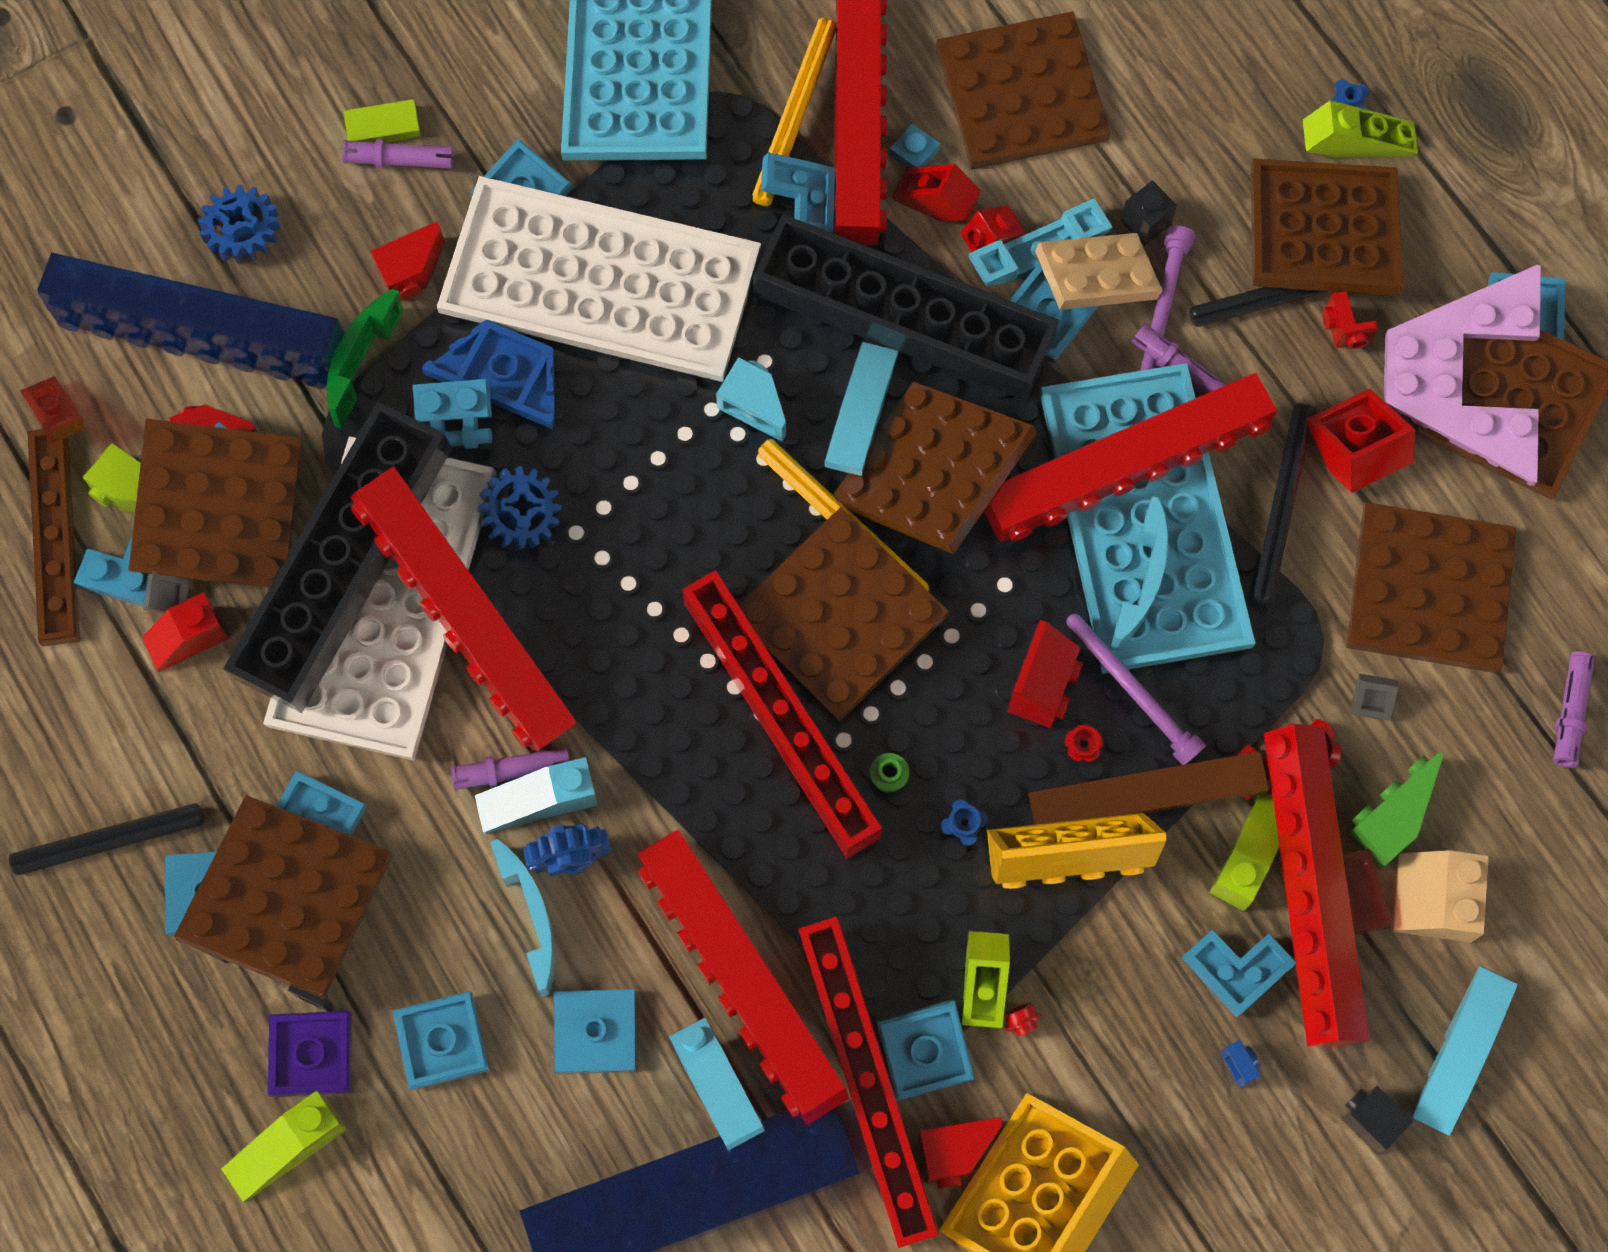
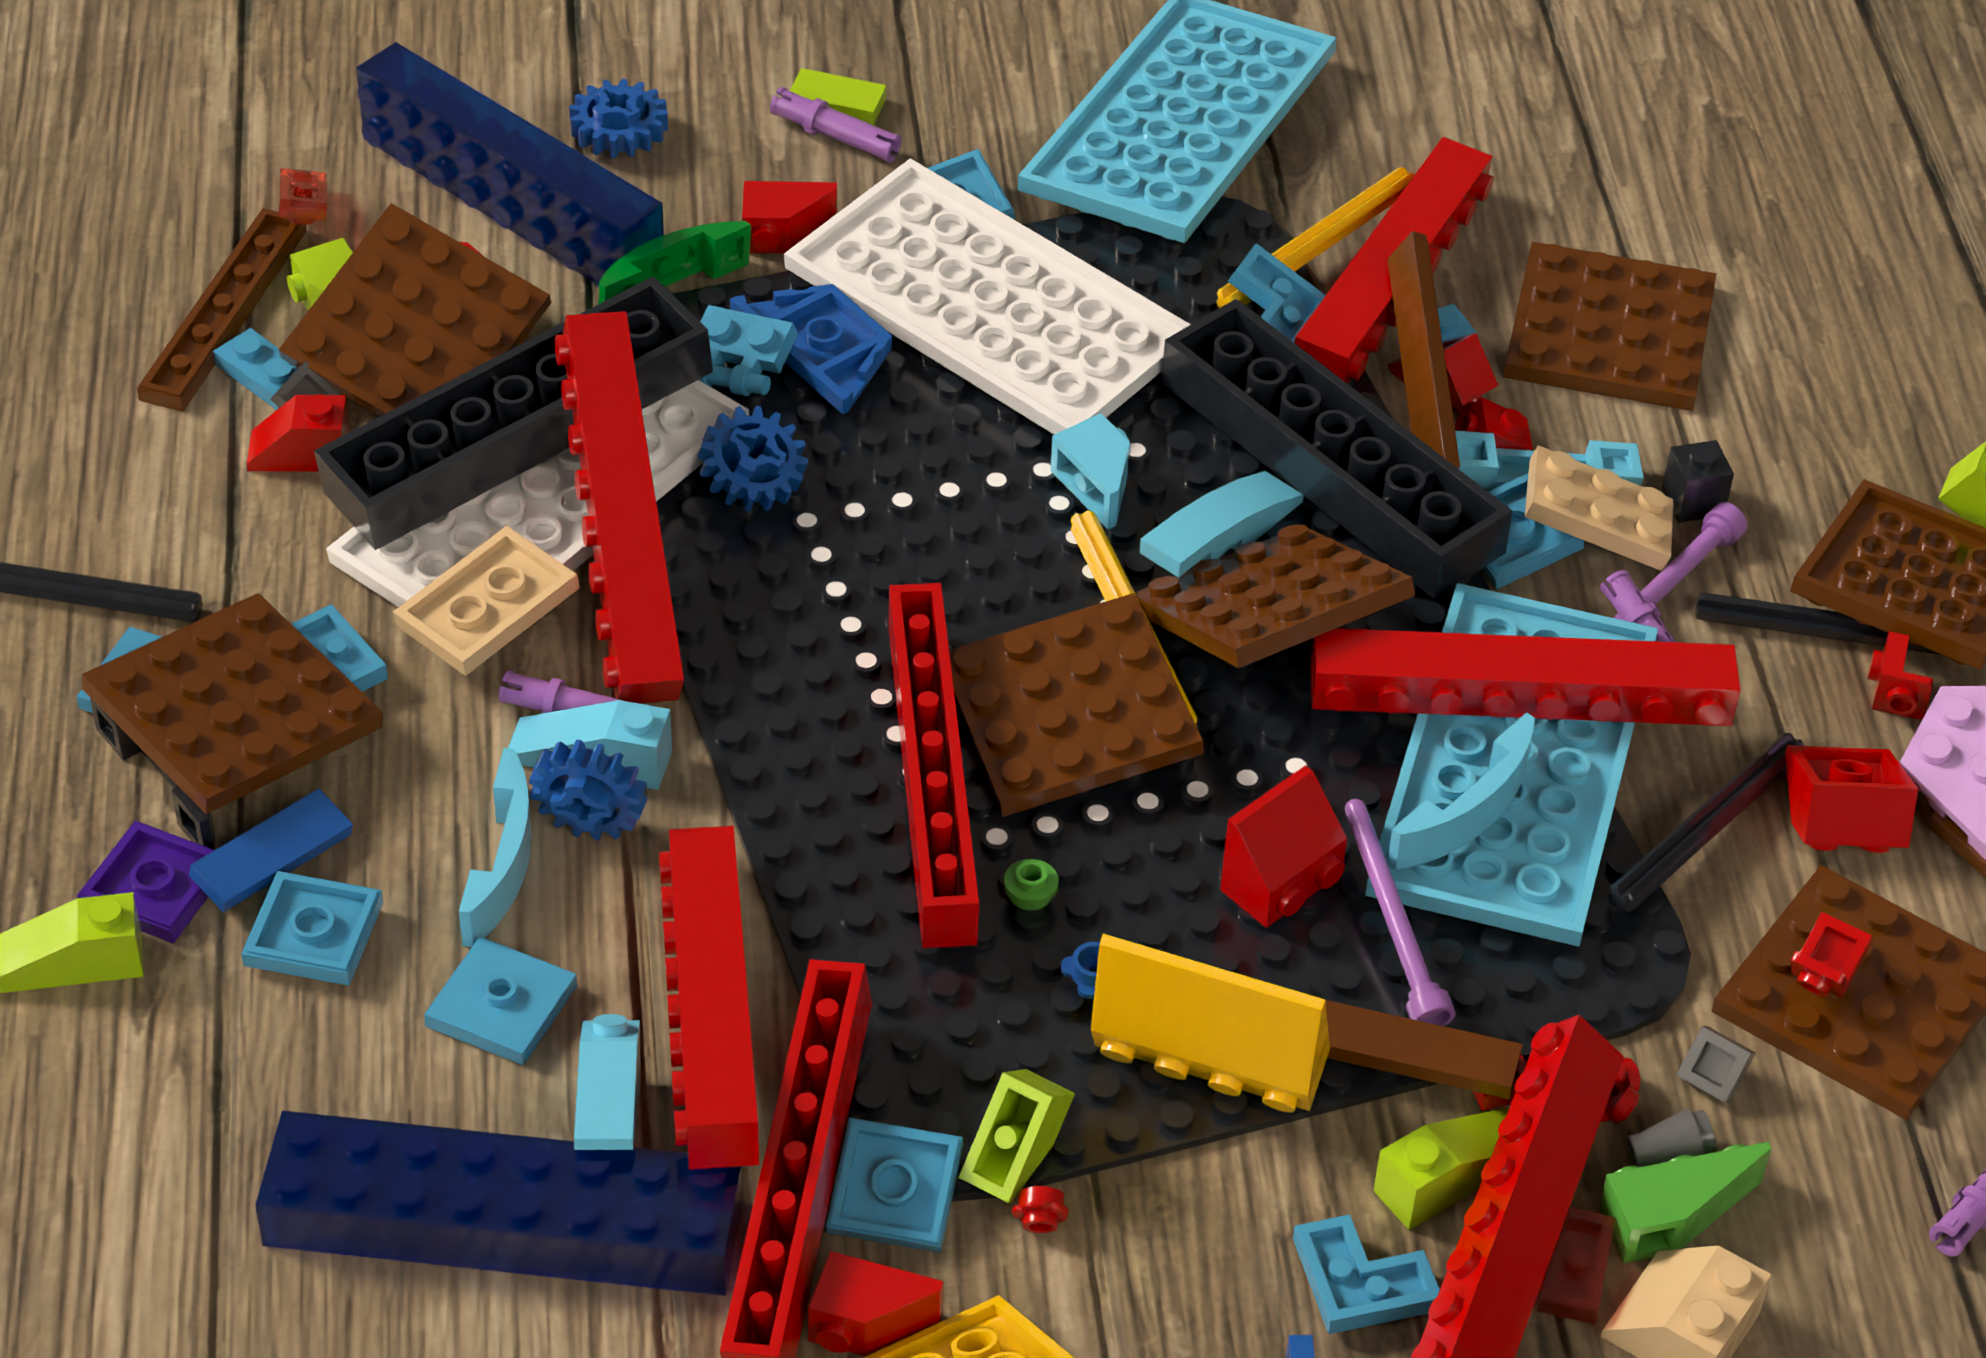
camera: 25 degrees right, 25 degrees down
red plate [1065,725,1103,762] -> none
none -> blue tile [189,788,353,913]
none -> tan plate [393,526,579,676]
none -> reddish brown tile [1388,231,1460,469]
none -> dark grey cone [1627,1108,1717,1167]
none -> red bracket [1790,912,1873,998]

